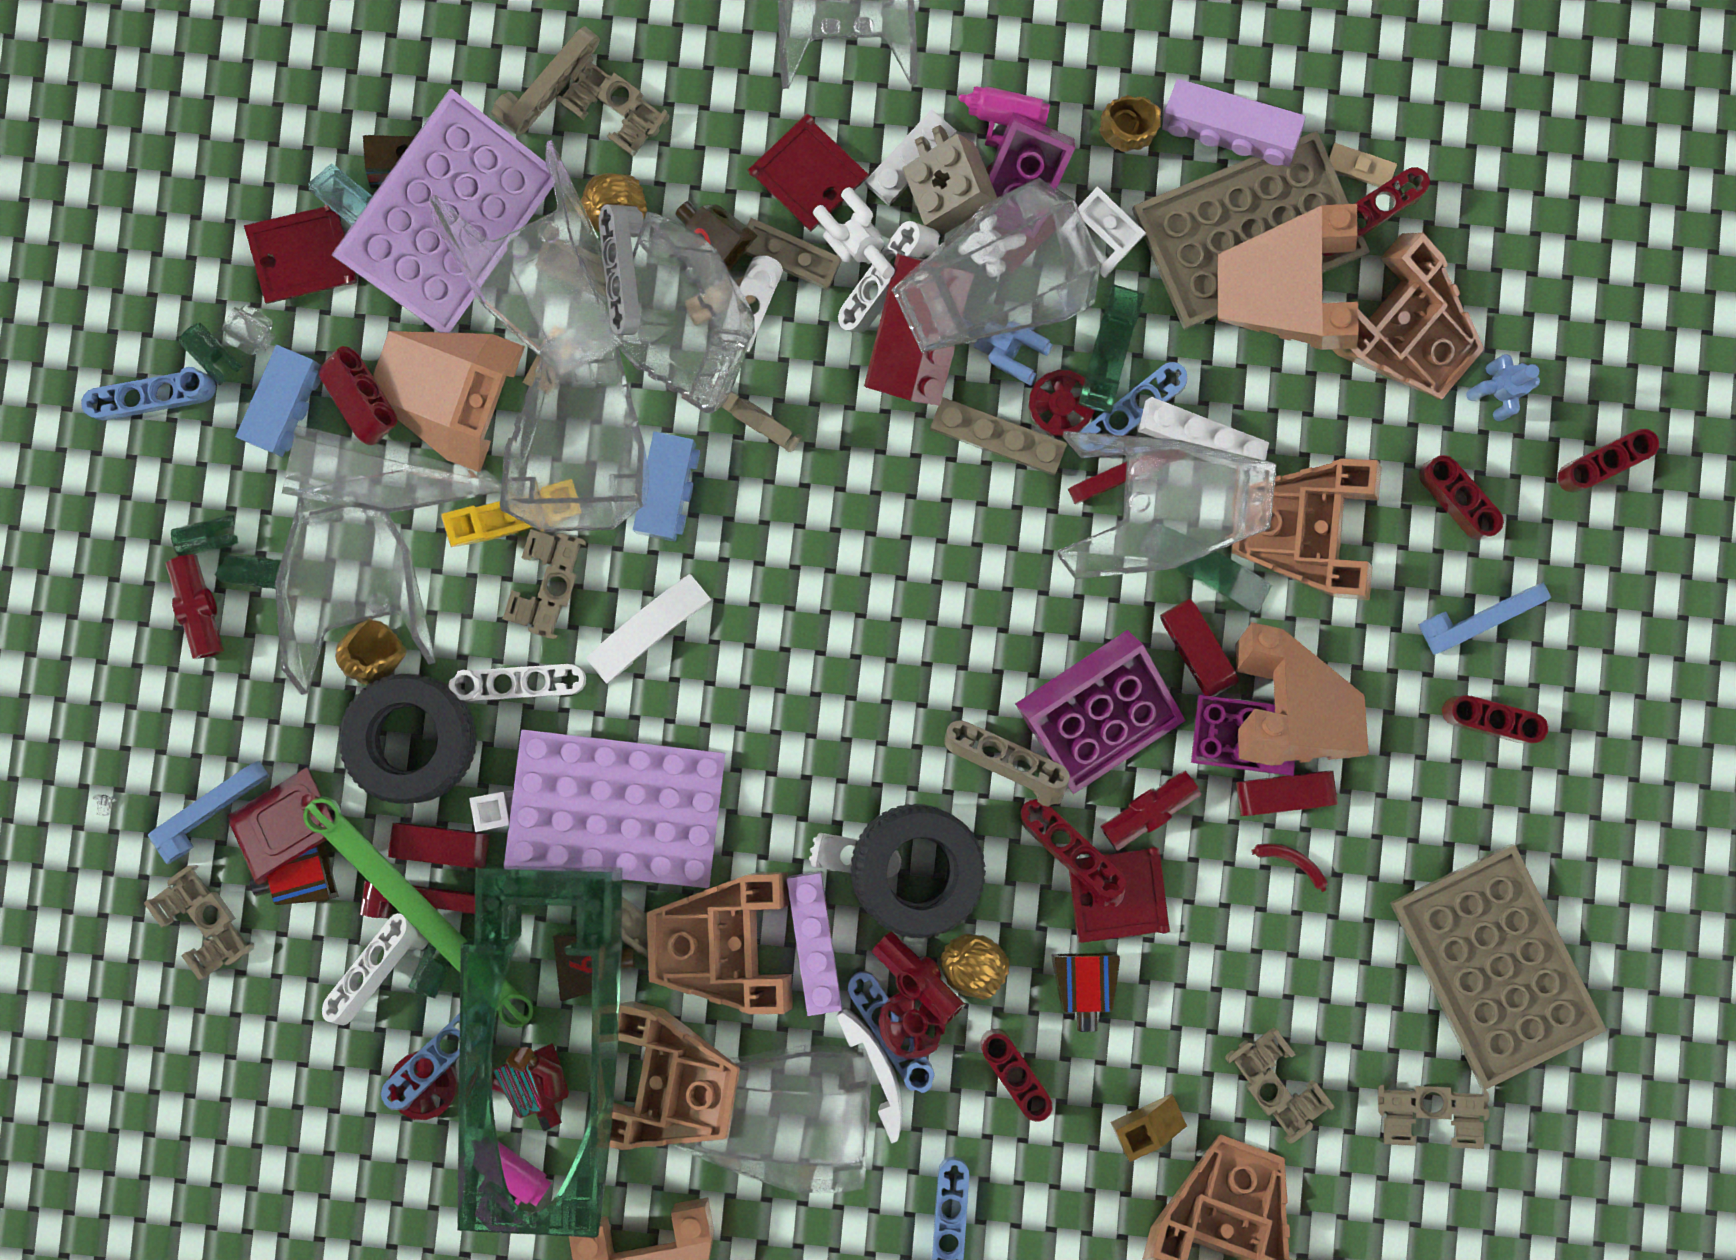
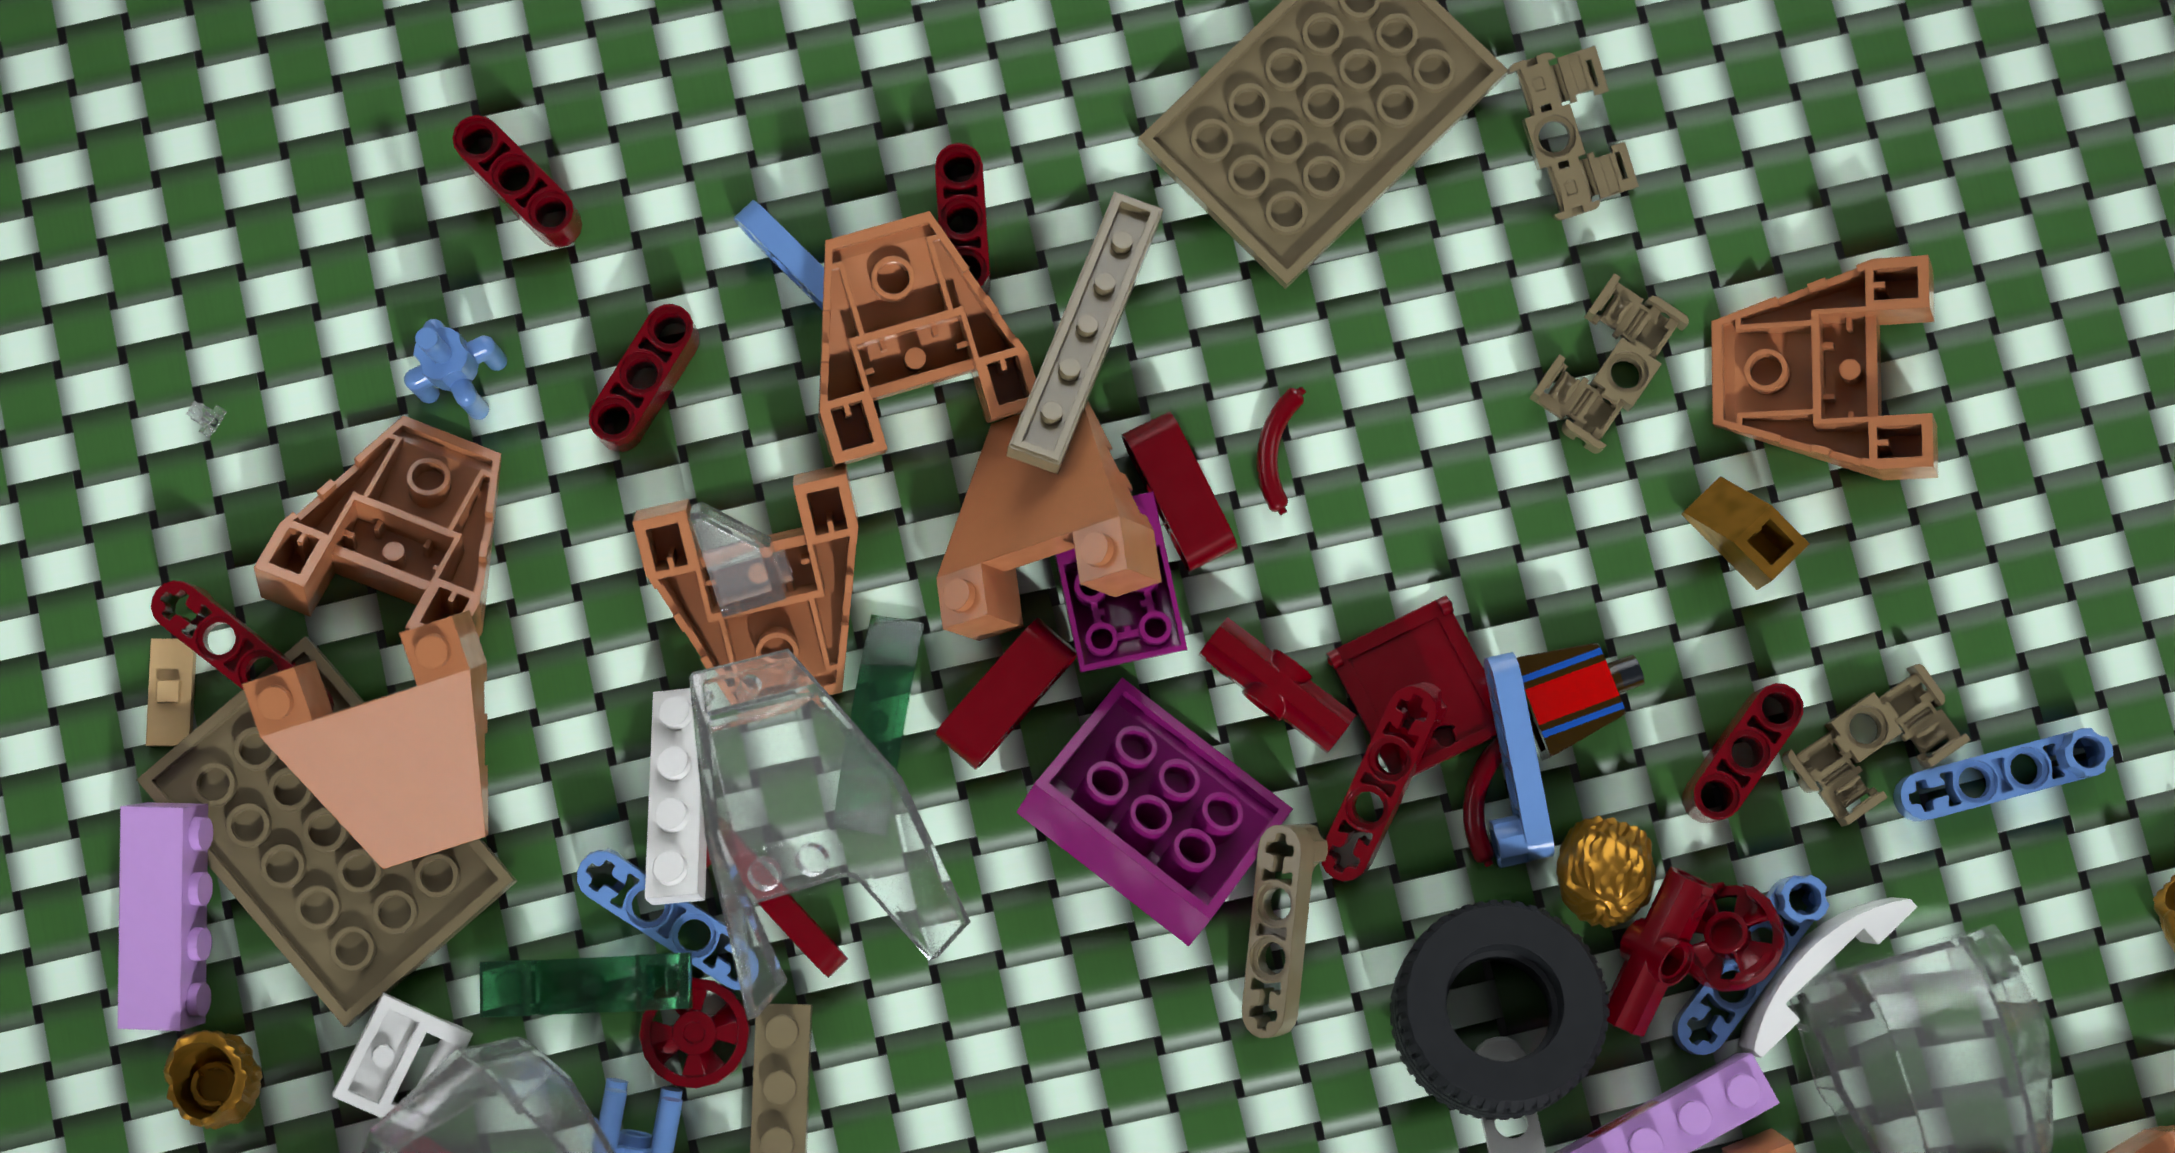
camera: 110 degrees left, 5 degrees down
none -> clear piece [186,401,227,438]
none -> clear slope [689,502,794,618]
none -> nougat wedge [818,211,1036,467]
none -> dark tan tile [1006,191,1164,474]
none -> dark red piece [1463,737,1502,867]
none -> medium blue beam [1484,652,1555,868]
none -> dark tan piece [1782,664,1971,827]

